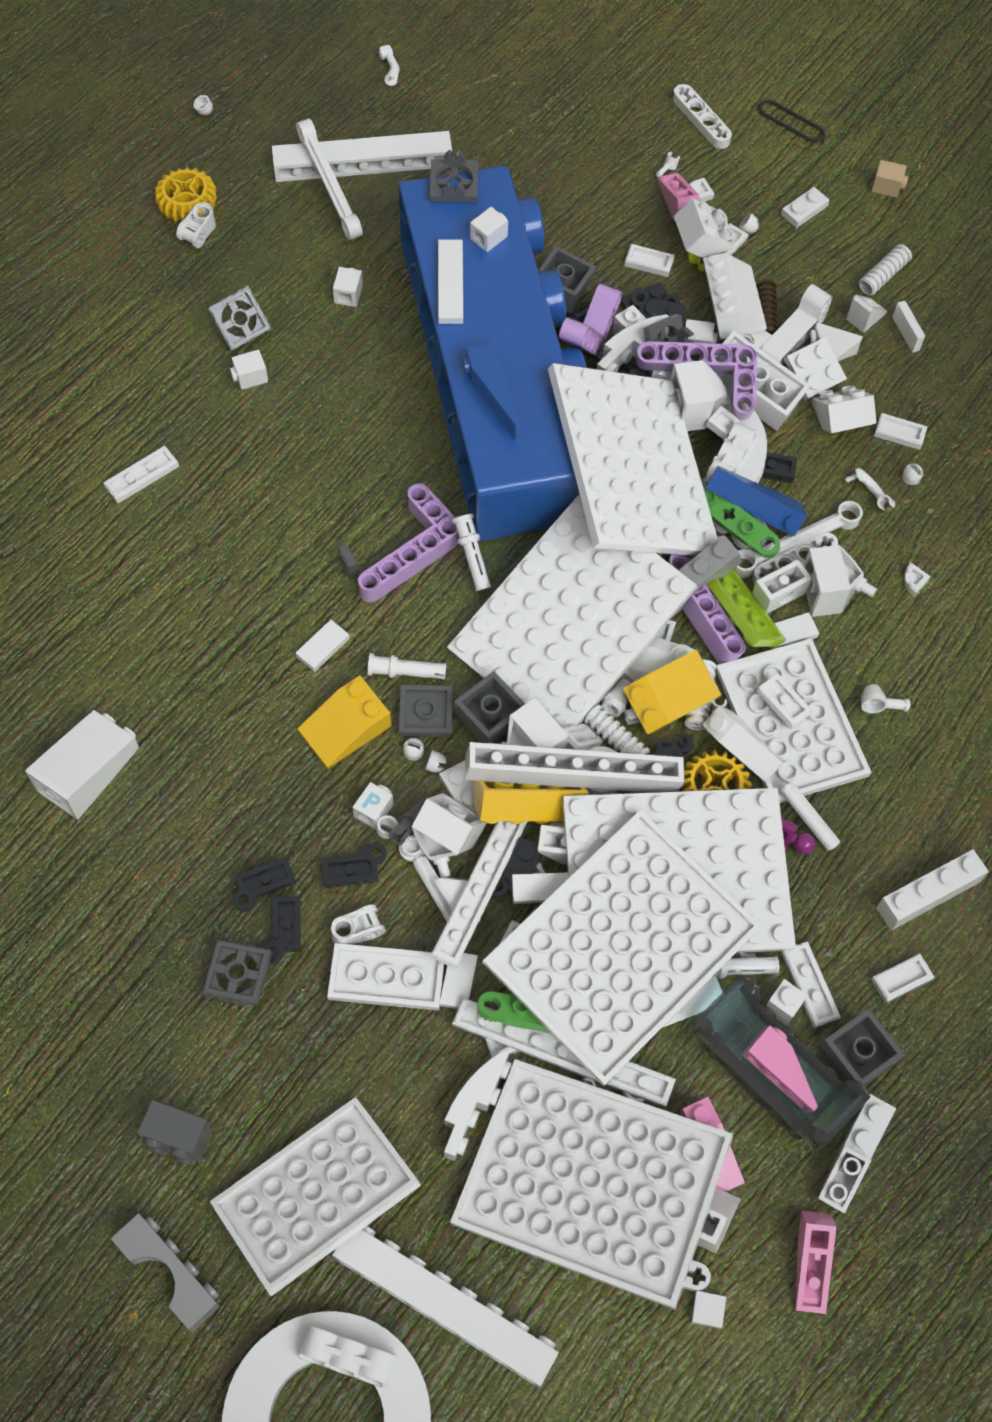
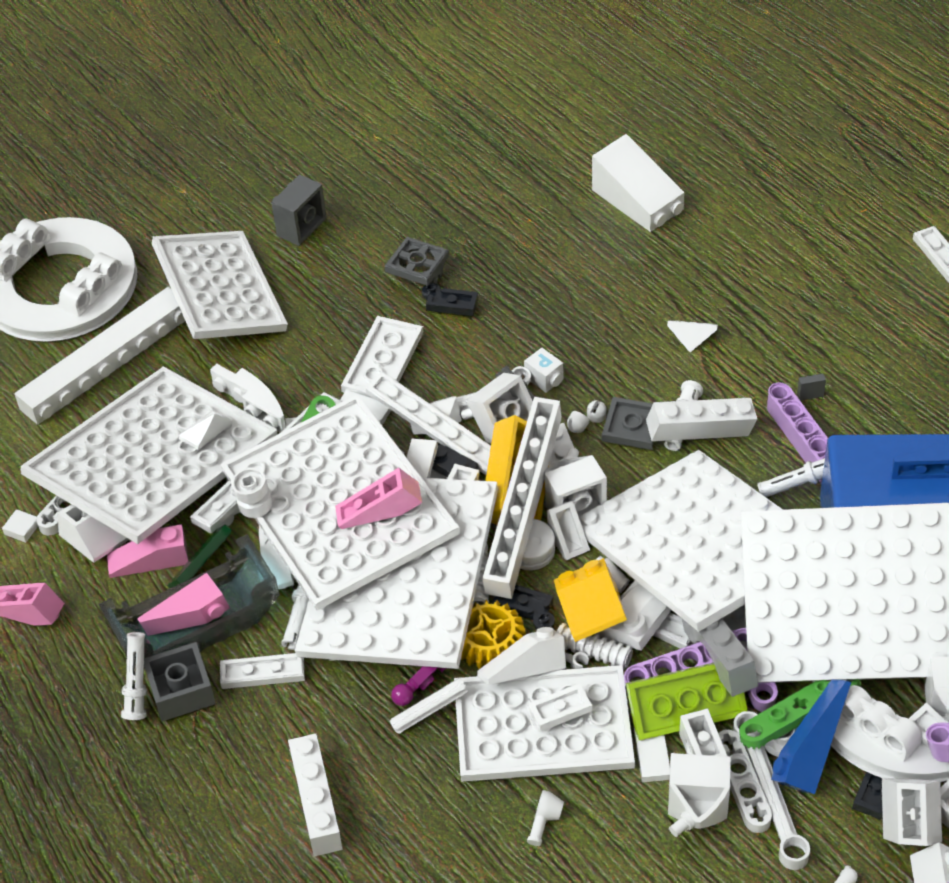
camera: 110 degrees right, 15 degrees down
light grey arch [111,1213,220,1333] -> none
black hinge [233,857,296,912] -> none
white tile [295,620,350,672] -> none
yellow slope [297,676,392,769] -> none
black hinge [322,843,387,888] -> none
white piece [331,904,386,945] -> none
dark grey brick [454,671,525,743] -> none
white piece [584,705,650,755] -> none
white brick [764,979,808,1026] -> none
white slope [818,1094,896,1213] -> none
white tile [871,954,935,1004] -> none
none -> white pin [121,632,147,720]
none -> dark green tile [167,524,232,592]
none -> white slope [179,410,232,450]
none -> white wheel [231,467,273,518]
none -> bright pink slope [335,468,422,529]
none -> white brick [646,398,757,441]
none -> white slope [667,320,718,352]
none -> white slope [882,778,942,846]

